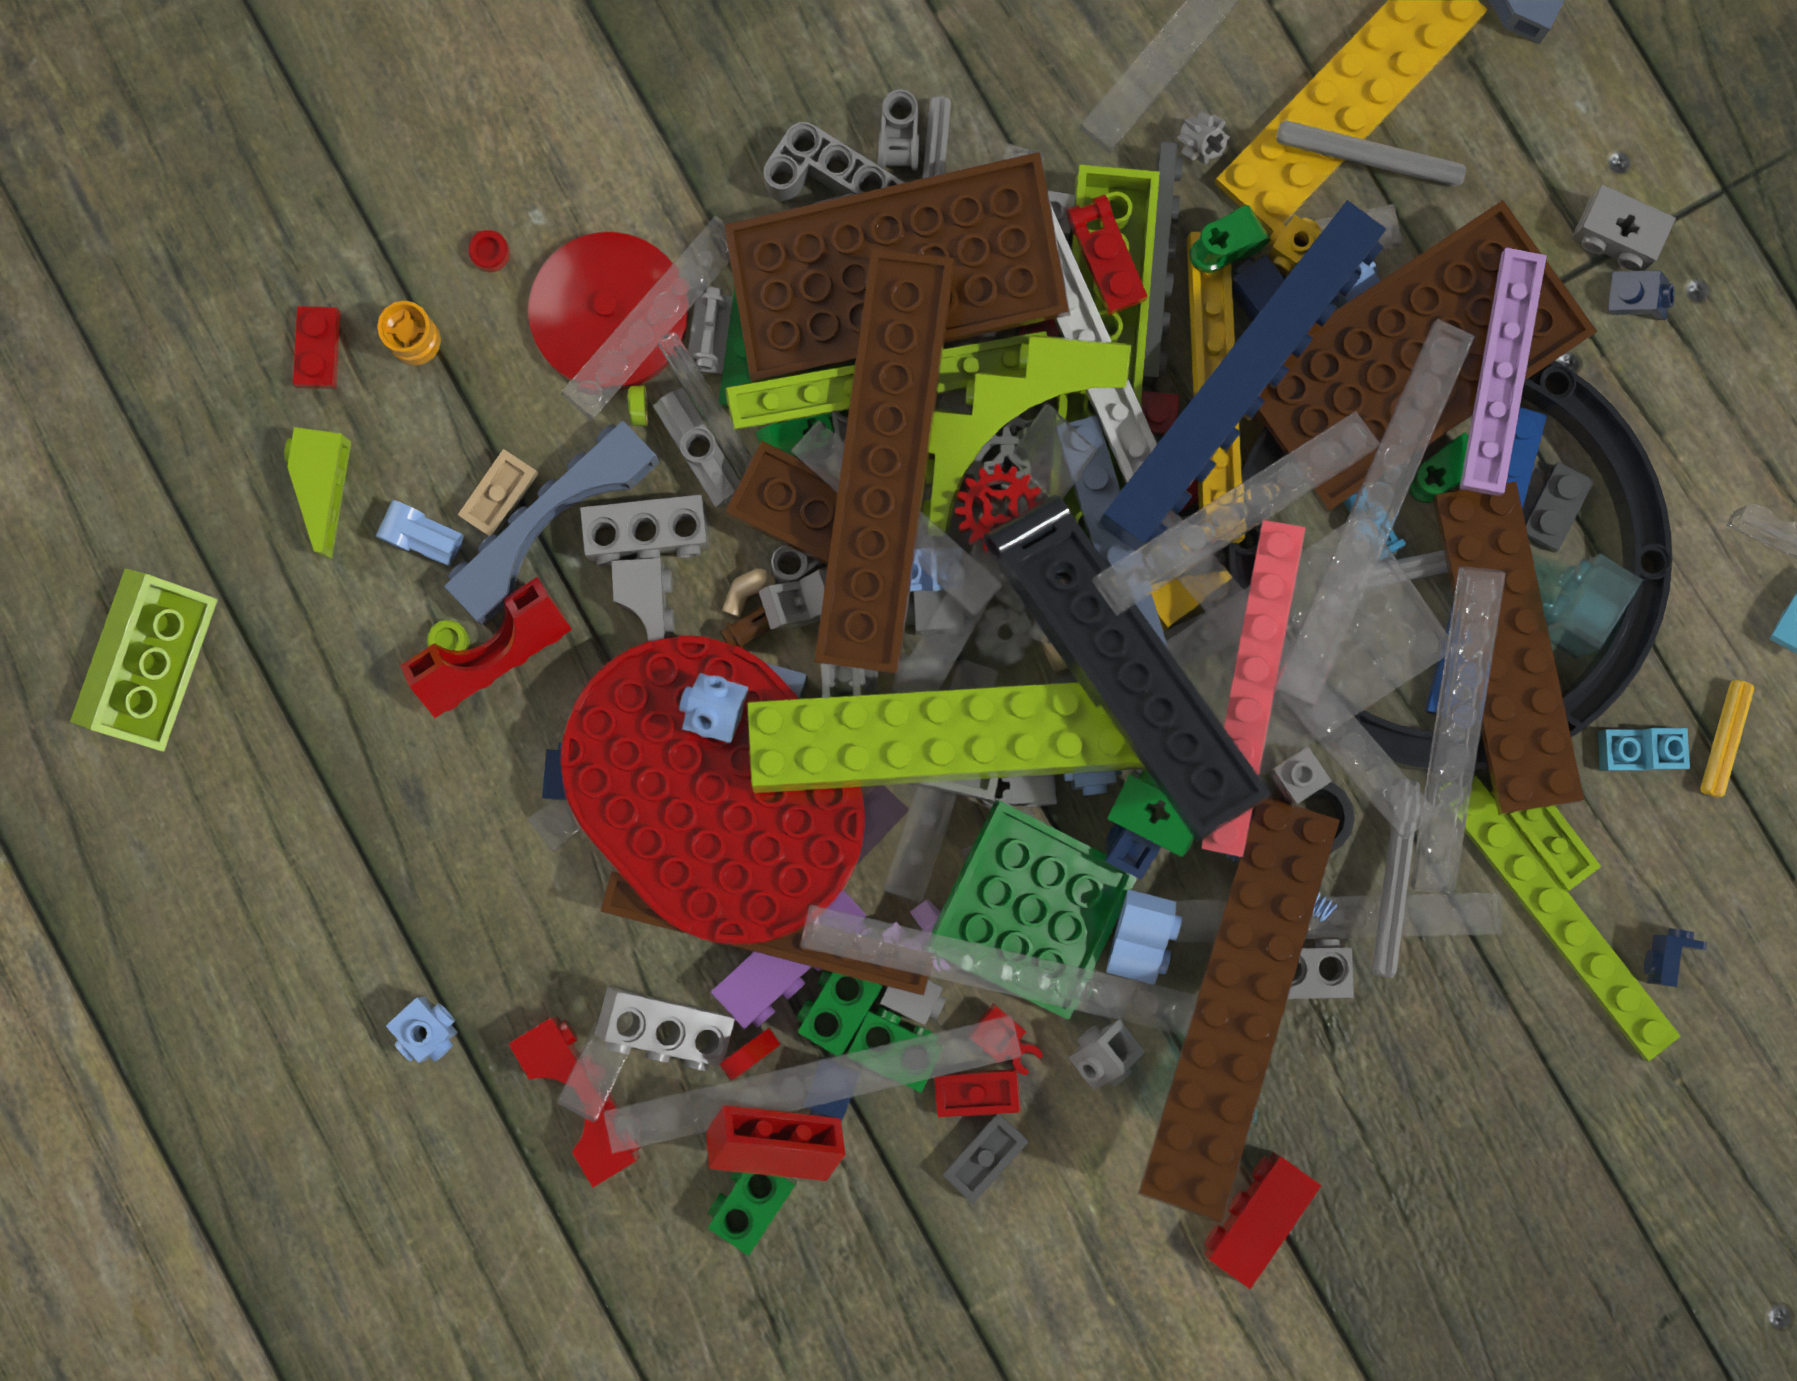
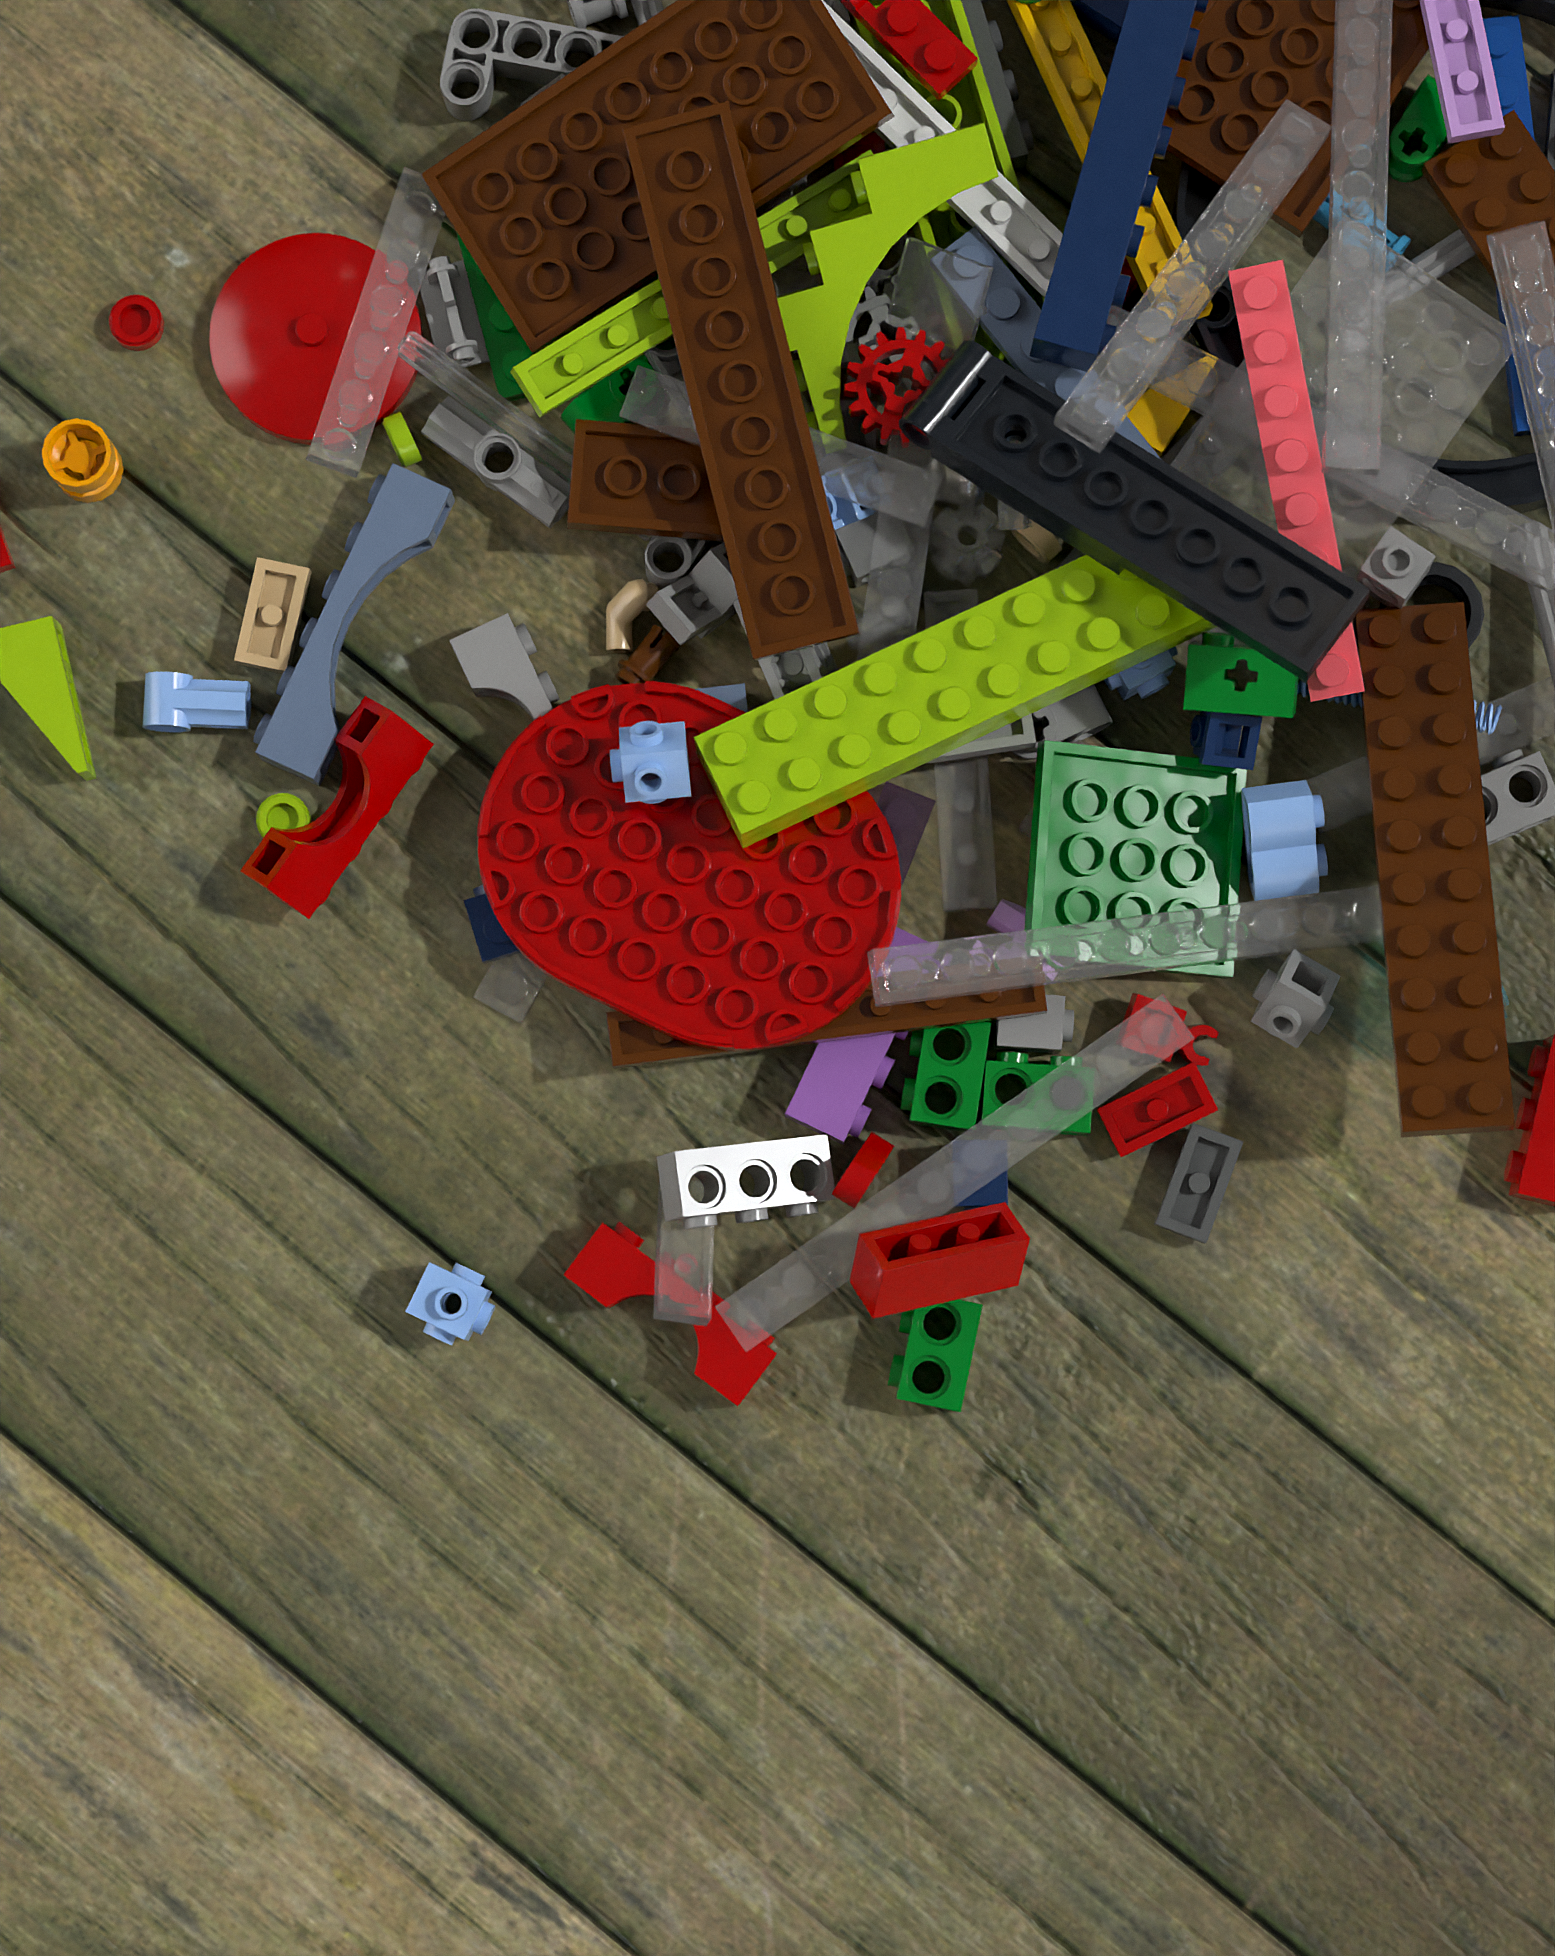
camera: 20 degrees left, 0 degrees up
light grey brick [580,494,710,567] -> none
red plate [1141,391,1179,436] -> none

